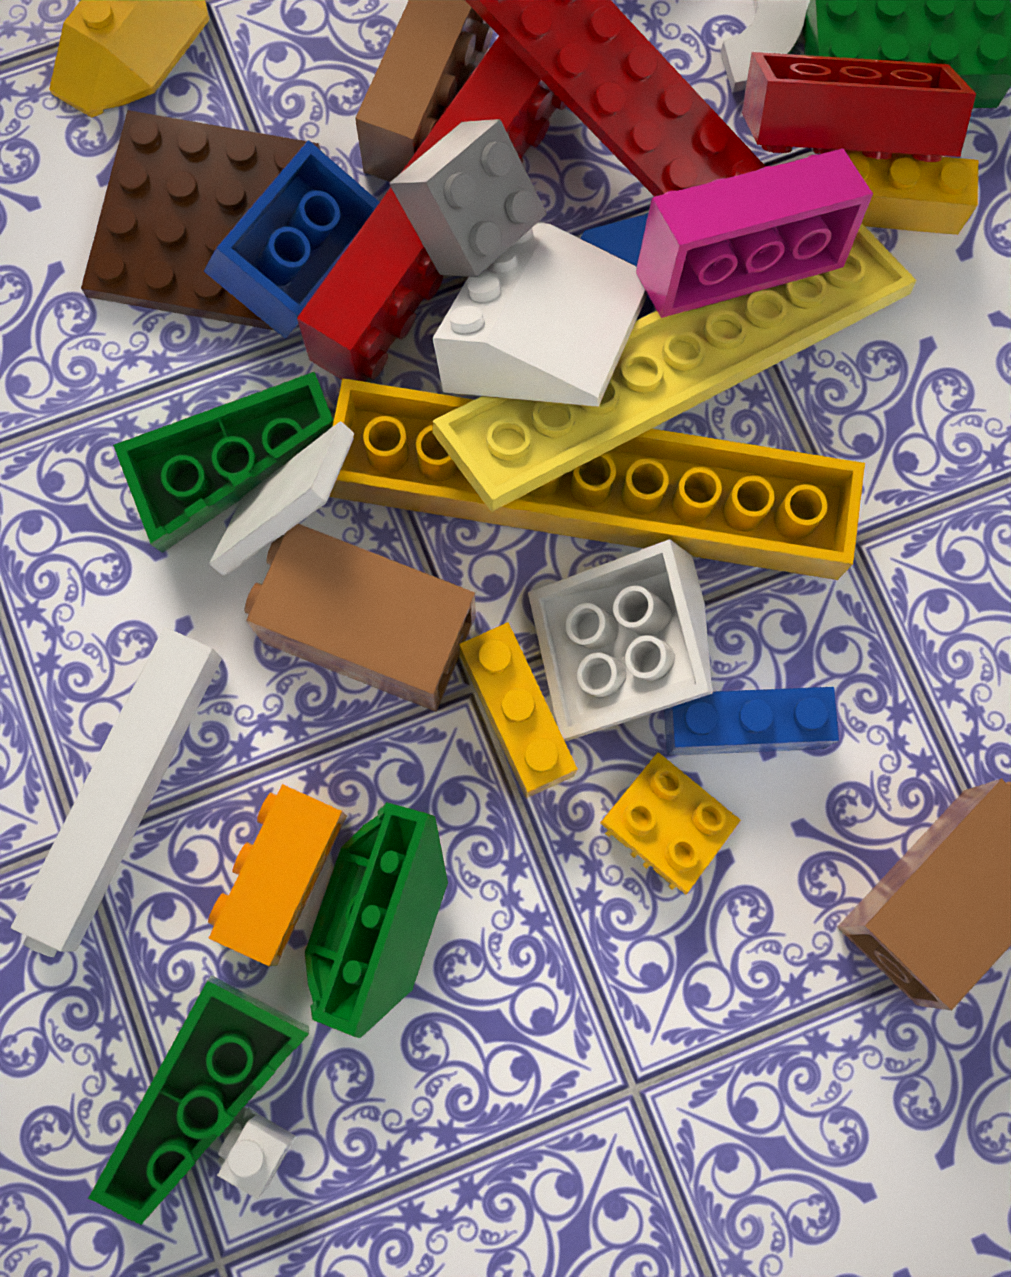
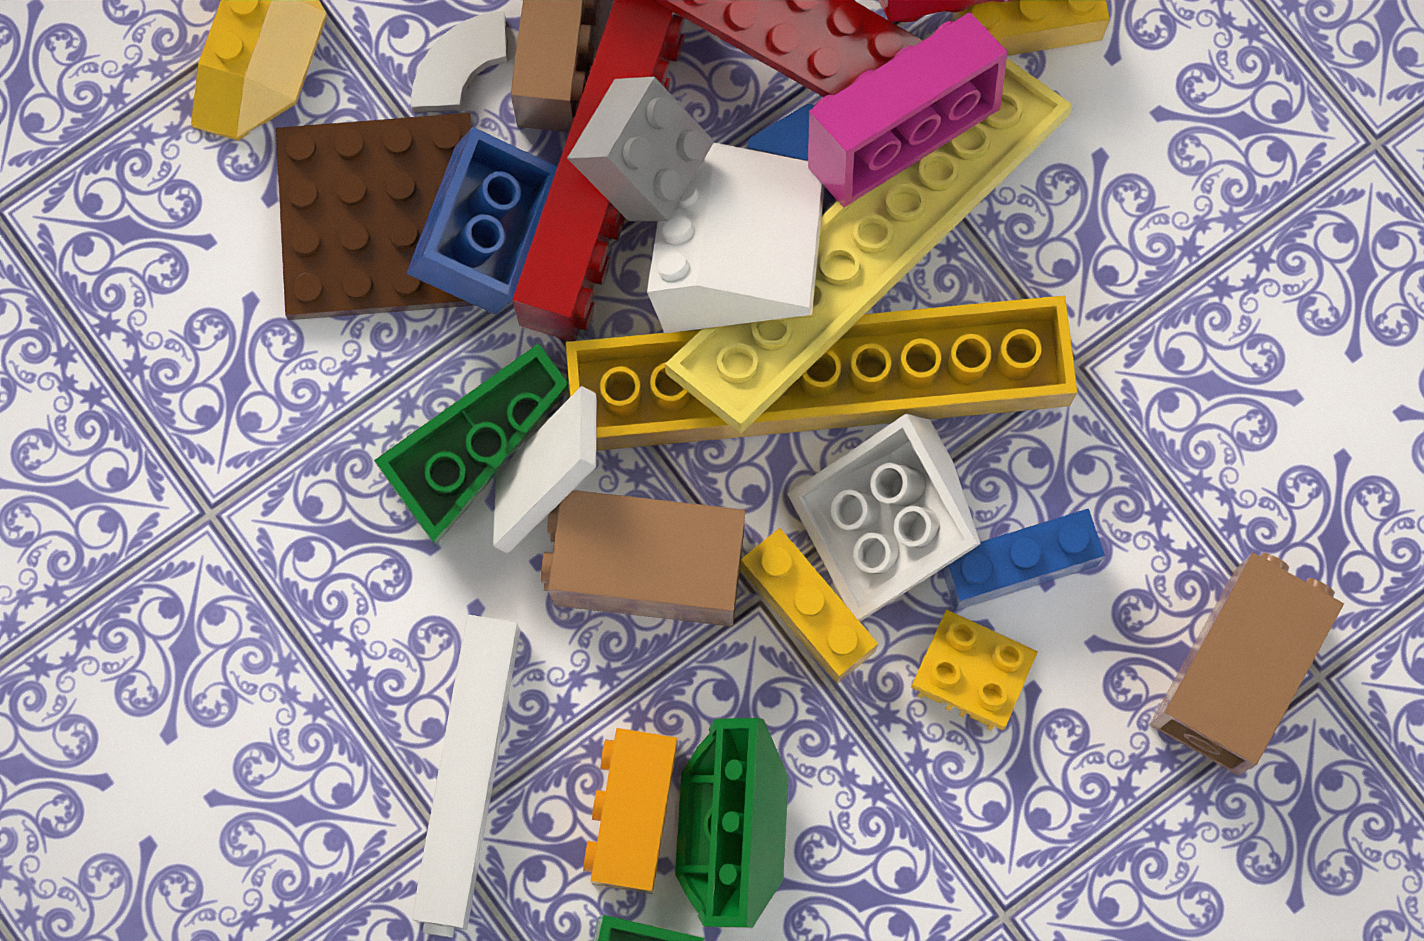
camera: 10 degrees left, 0 degrees up
none -> white tile [411,11,507,112]

